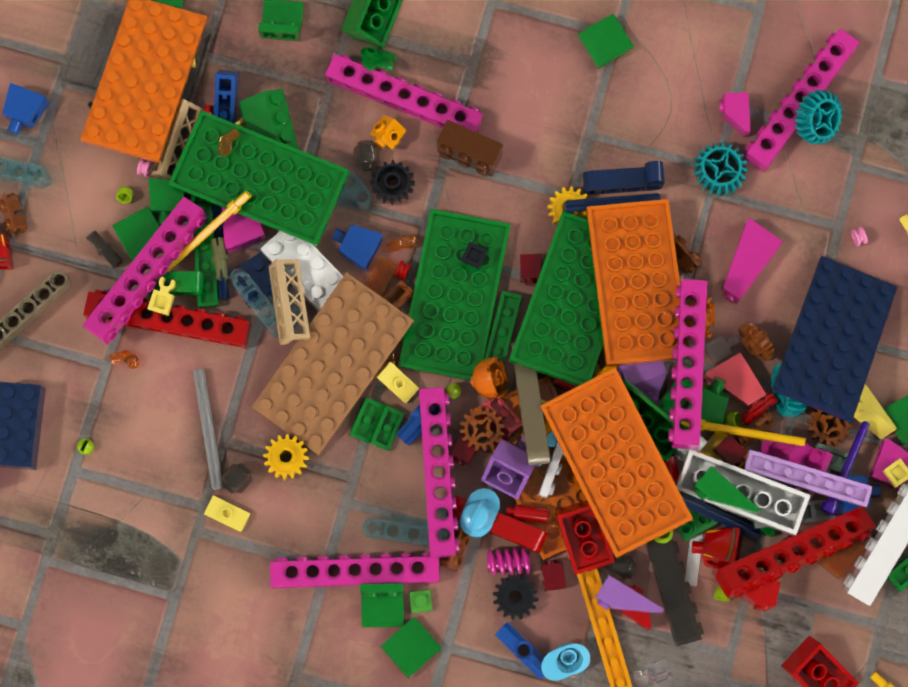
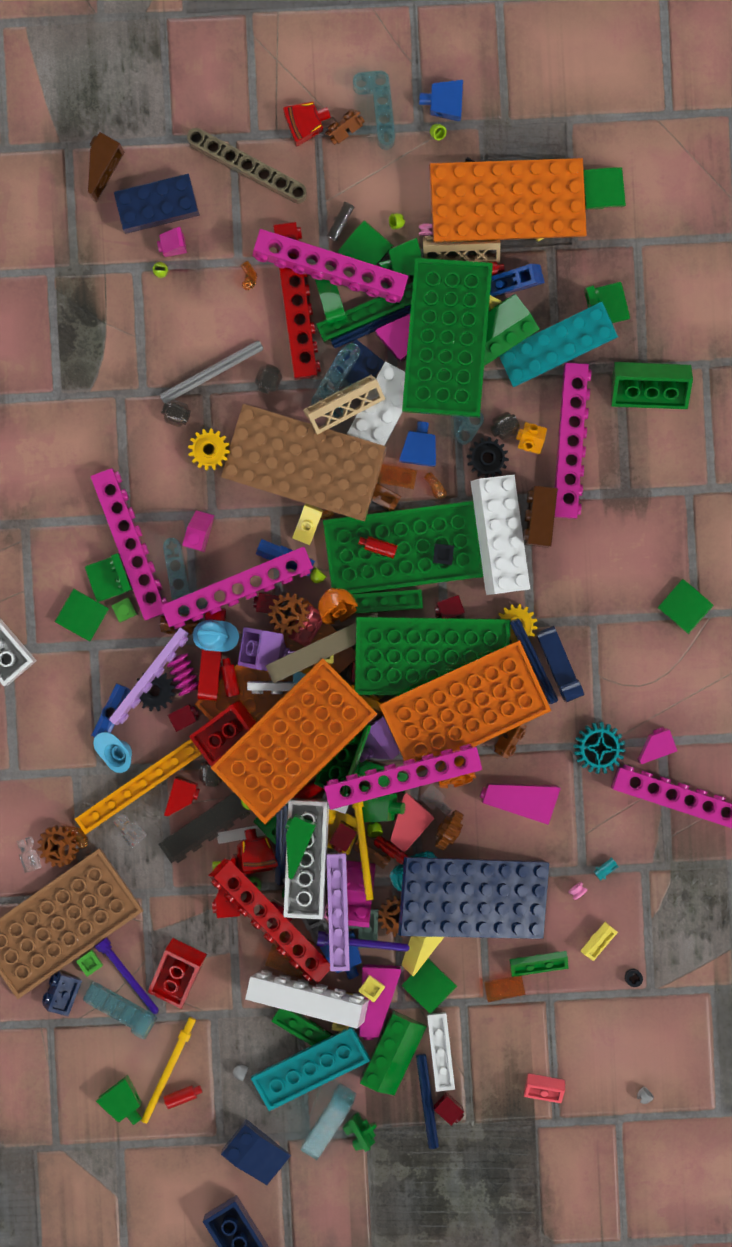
camera: 65 degrees right, 10 degrees up
light yellow plate [148,277,176,316] -> none
yellow bar [167,191,252,272] -> none
light yellow plate [204,495,251,533] -> none
olive pin [211,238,229,281] -> none
clear orange arm [218,128,241,157] -> none
green slope [348,397,405,451] -> none
green plate [360,46,397,71] -> none
red bush [395,260,411,281] -> none
medium lavender slope [595,575,664,614] -> none
teal gear [794,90,844,145] -> none
none -> lavender plate [109,627,189,725]
none -> dark pink slope [157,227,187,257]
none -> dark pink slope [182,510,215,552]
none -> clear smoke head [255,364,283,394]
none -> red cylinder [358,536,398,559]
none -> lime hinge [430,124,447,141]
none -> white brick [470,475,530,595]
none -> teal plate [499,302,619,387]
none -> teal pin [593,857,619,881]

